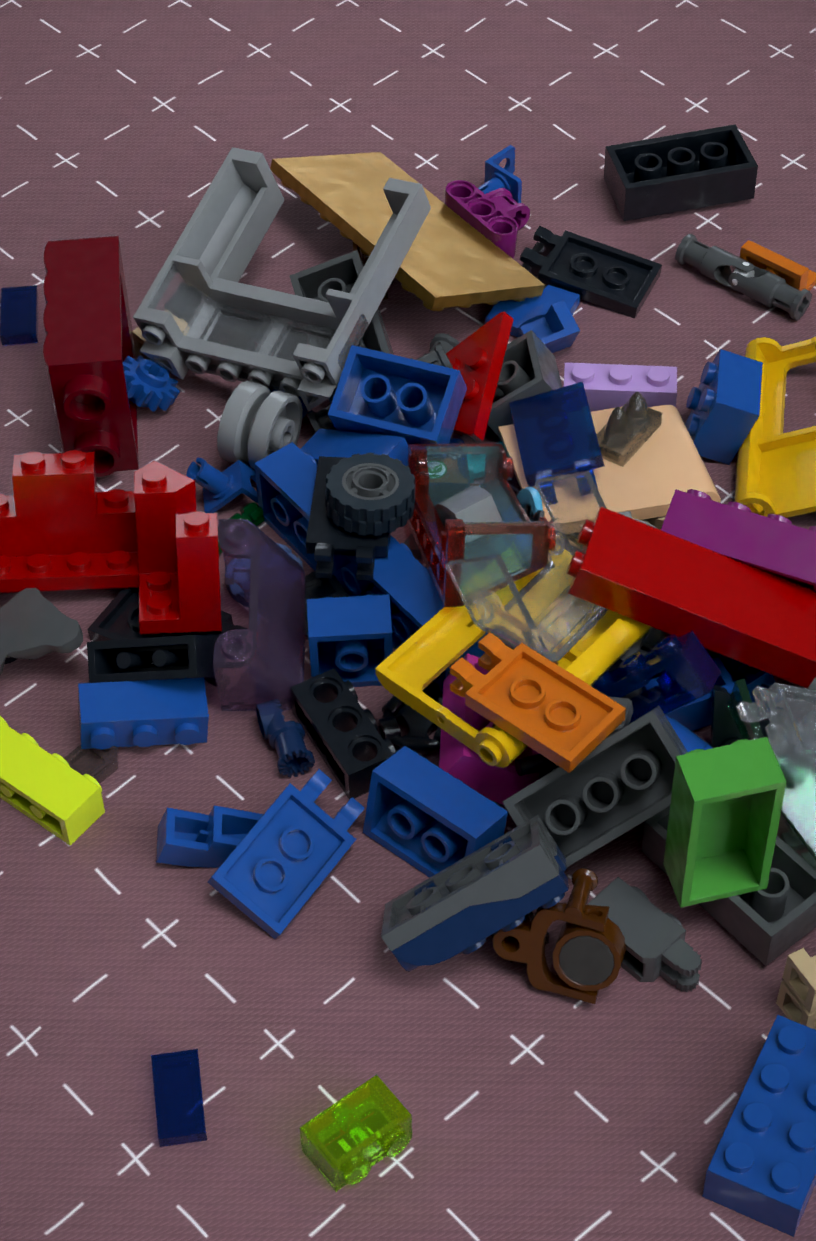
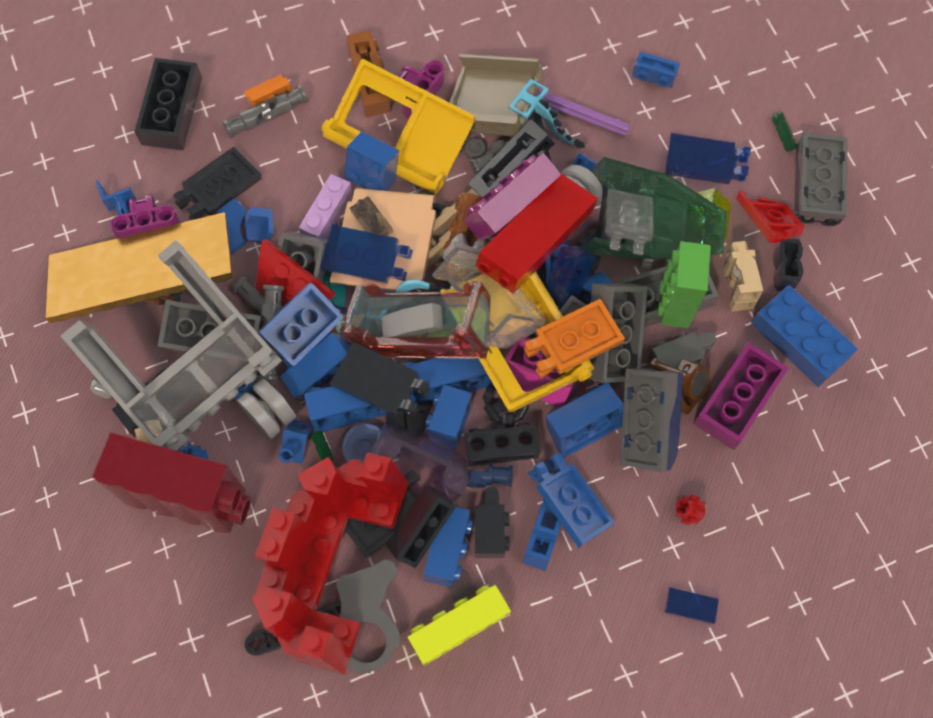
camera: 70 degrees left, 20 degrees up
clear blue tile [0,285,38,345] -> none
clear neon green brick [299,1074,412,1192] -> none
black wheel [325,453,416,536] -> none
none -> black hinge [475,486,510,558]
none -> red gear [675,494,706,526]
none -> magenta brick [694,342,789,450]

